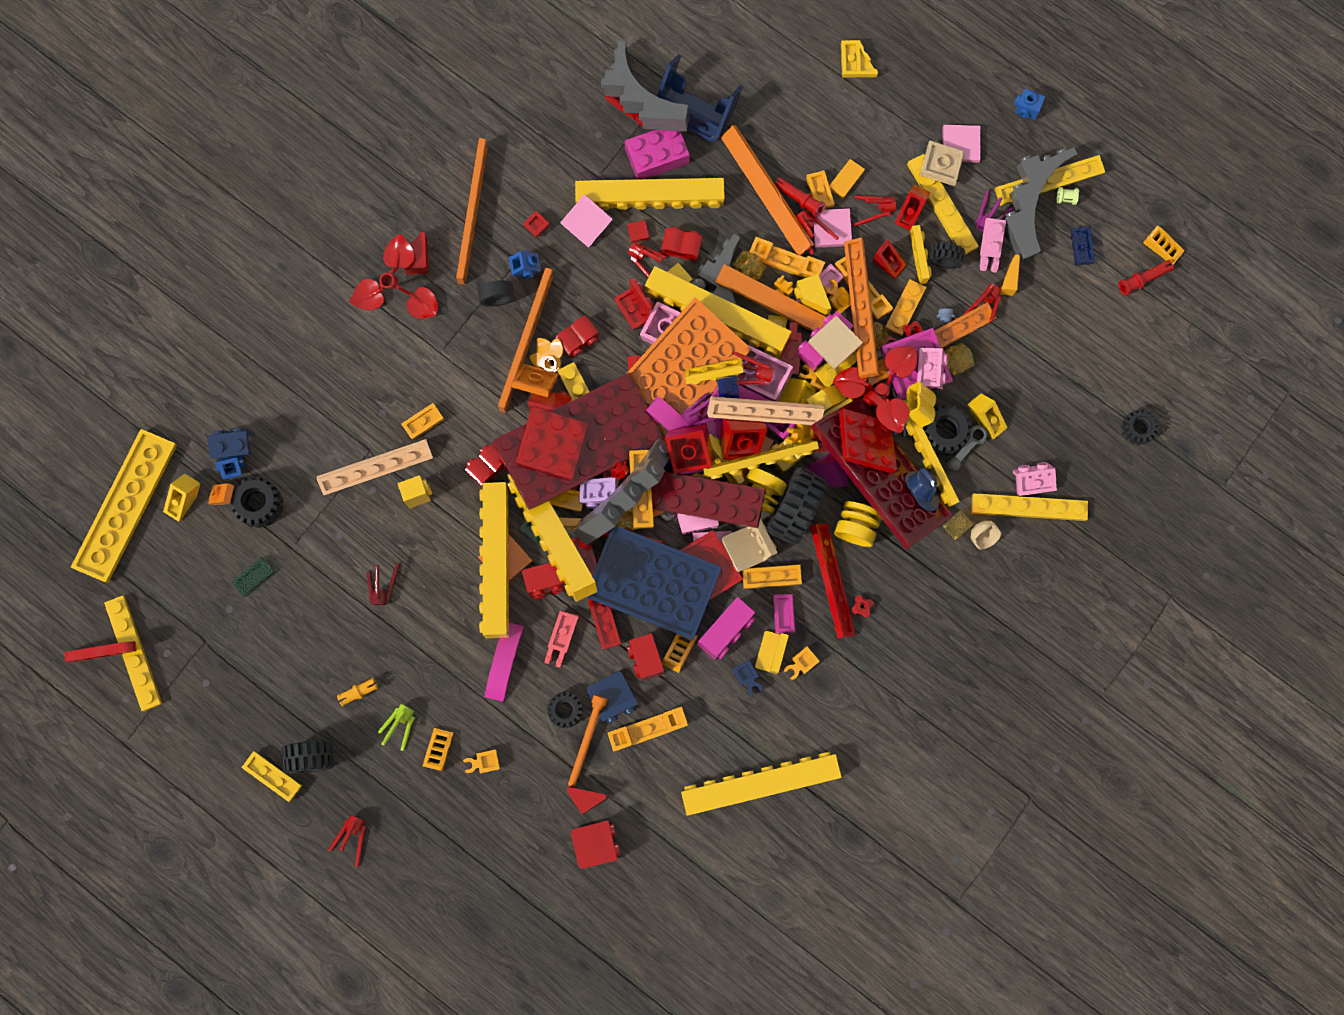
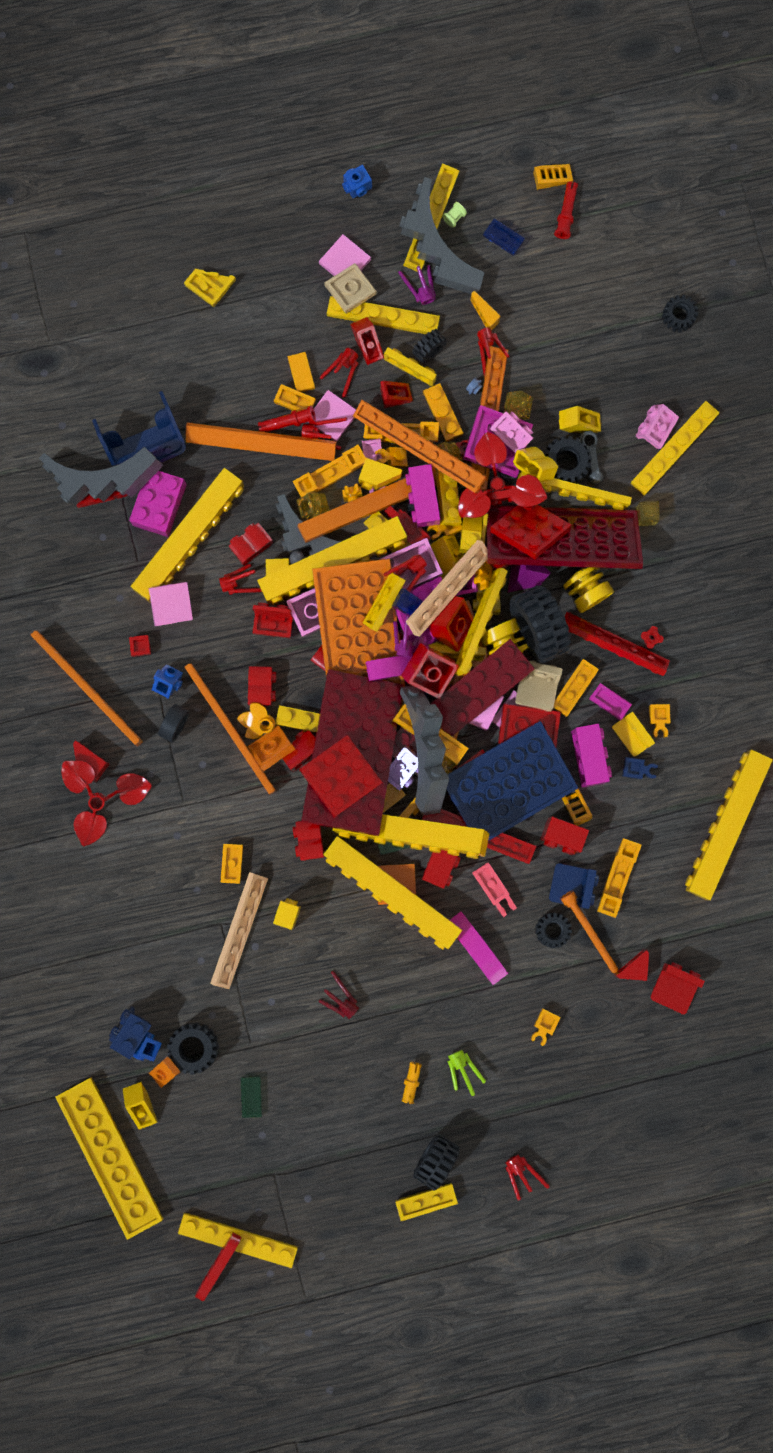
camera: 50 degrees left, 5 degrees up
light orange slope [423,728,454,771] -> none
red plate [611,459,629,479] -> none
red tile [627,220,649,243] -> none
tan tile [808,316,863,370] -> none
red plate [903,321,922,337] -> none
dark blue piece [905,468,939,511] -> none
tan hair [970,520,1001,550] -> none
bright pink hinge [980,218,1006,273] -> none

